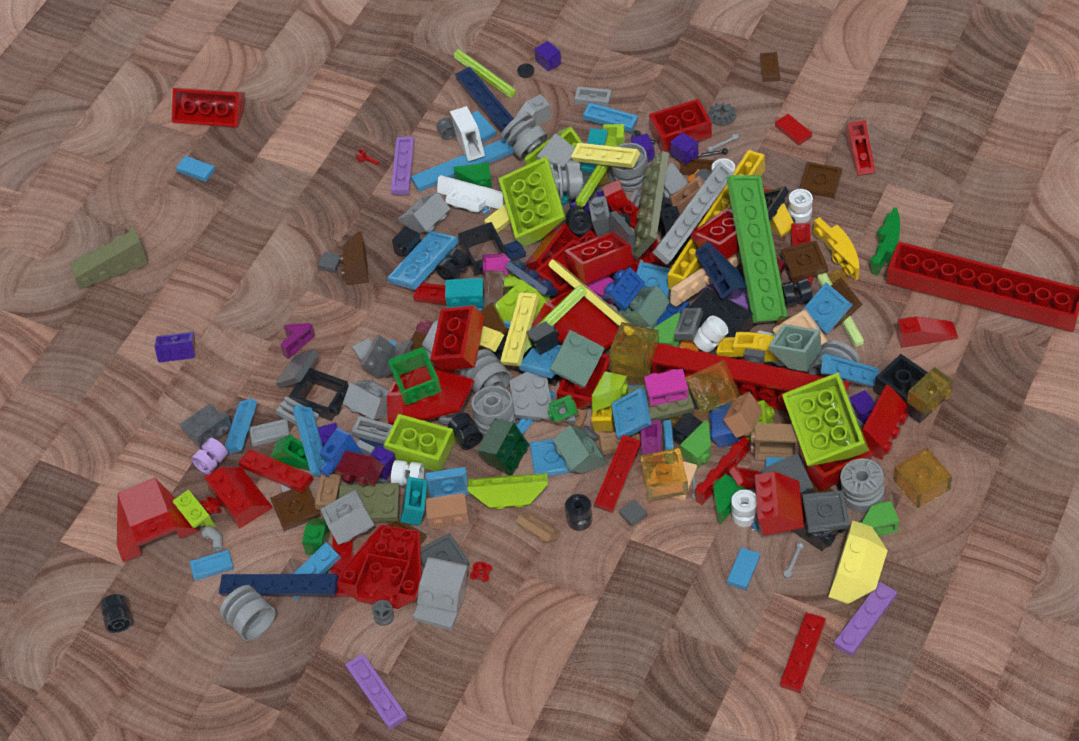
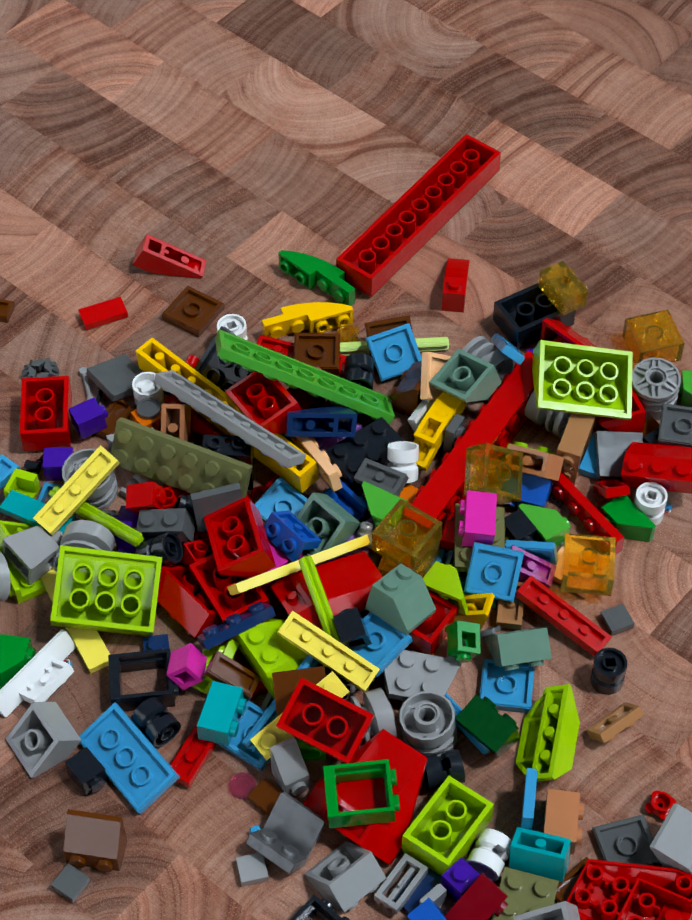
camera: 80 degrees left, 0 degrees up
none -> dark grey tile [87,354,142,402]

